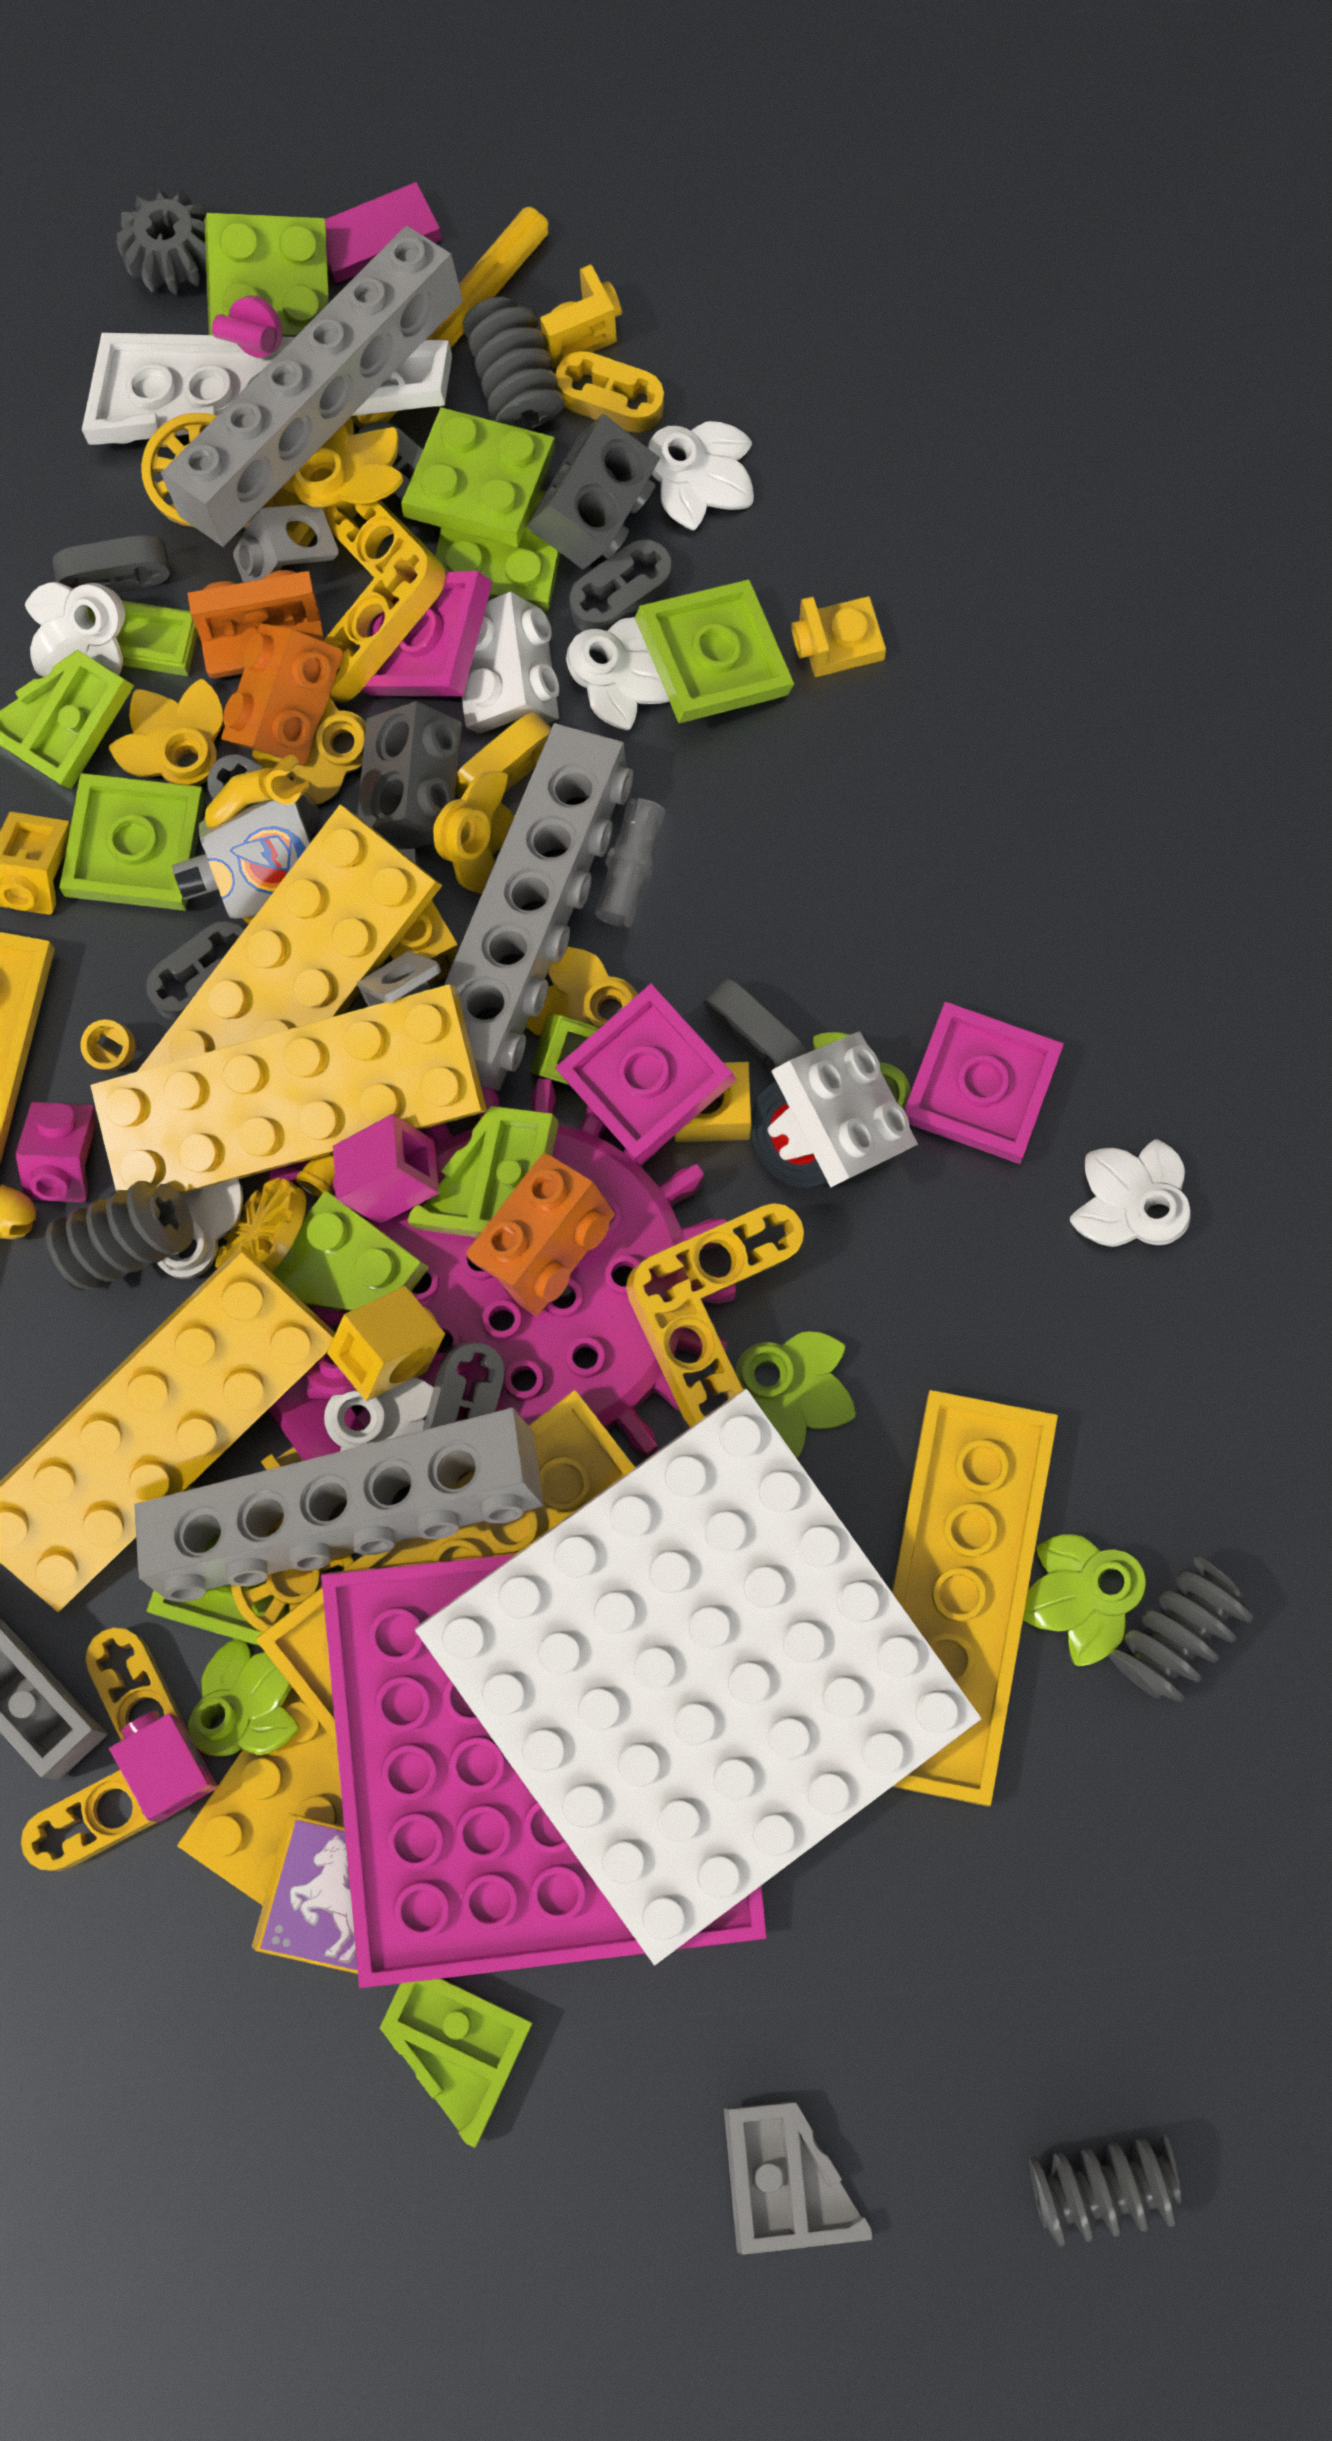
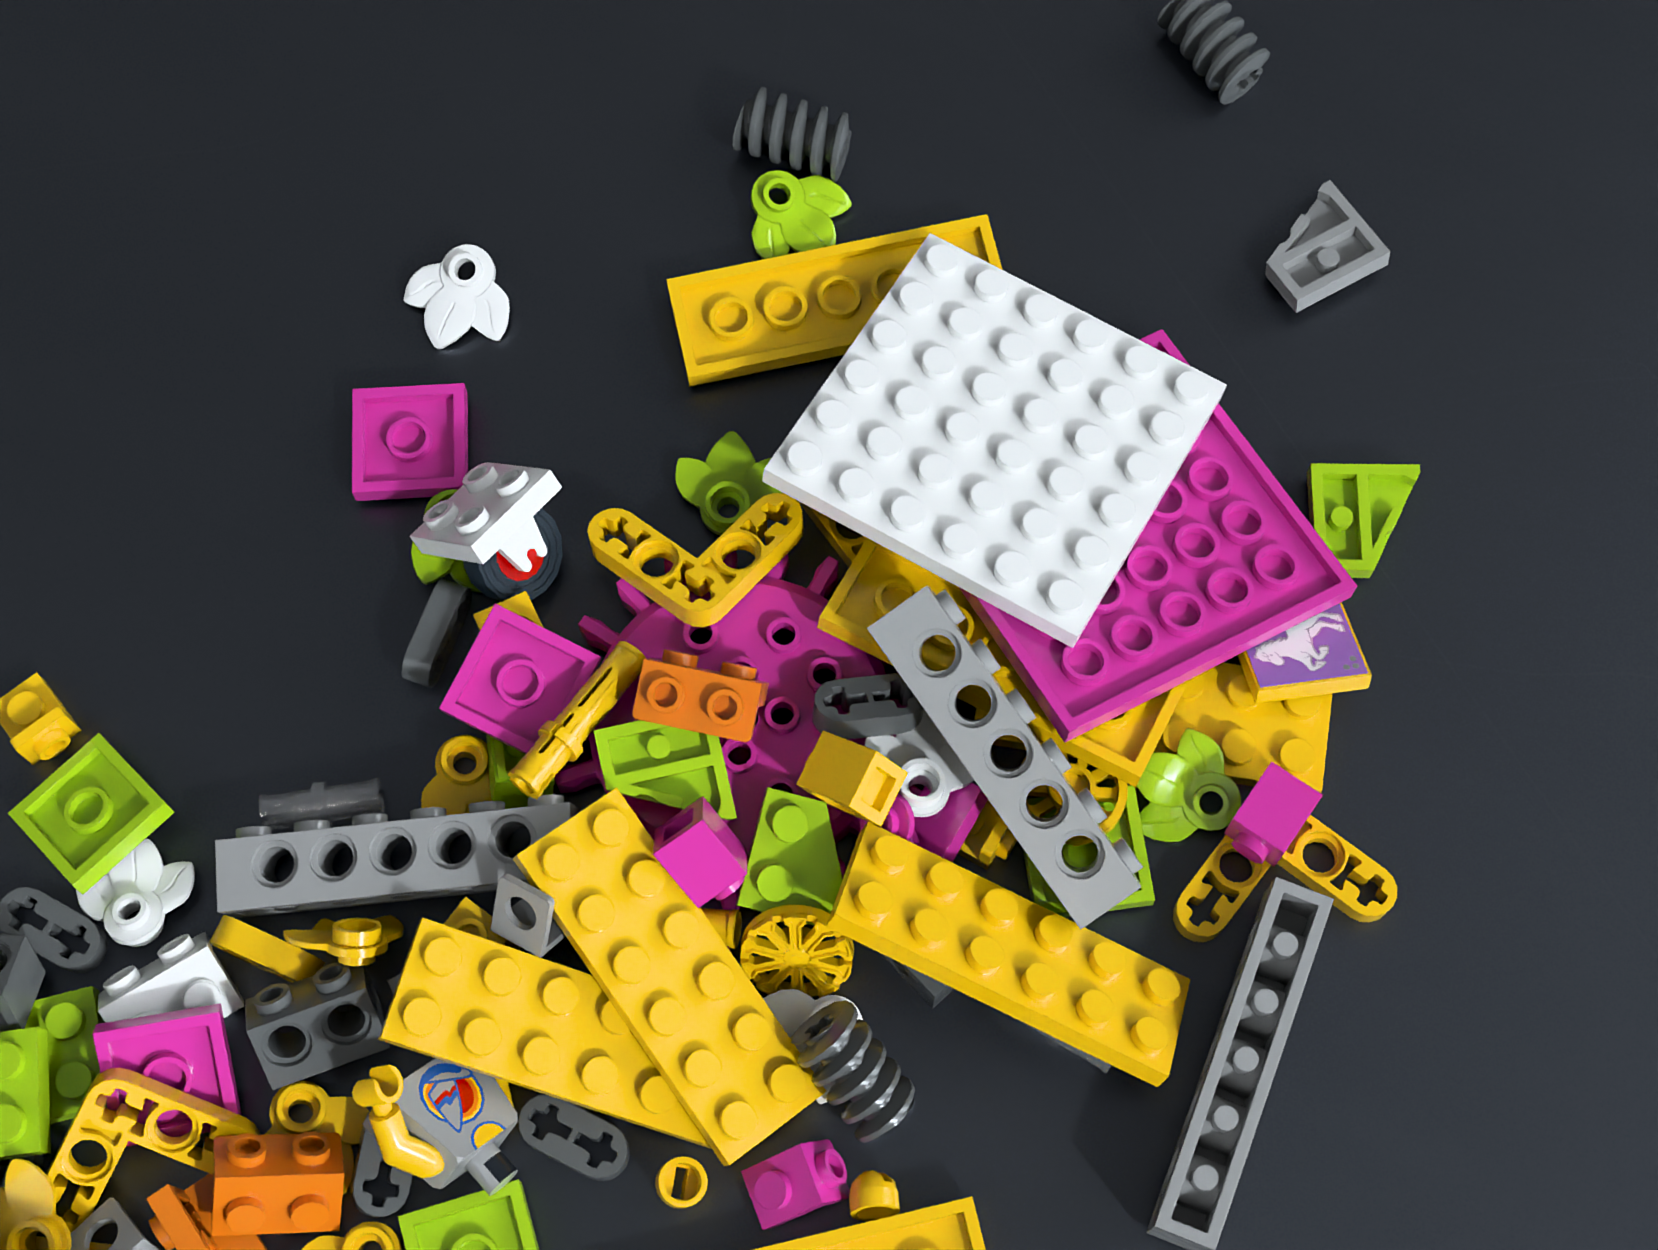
camera: 115 degrees left, 5 degrees down
none -> yellow pin [508,641,646,799]

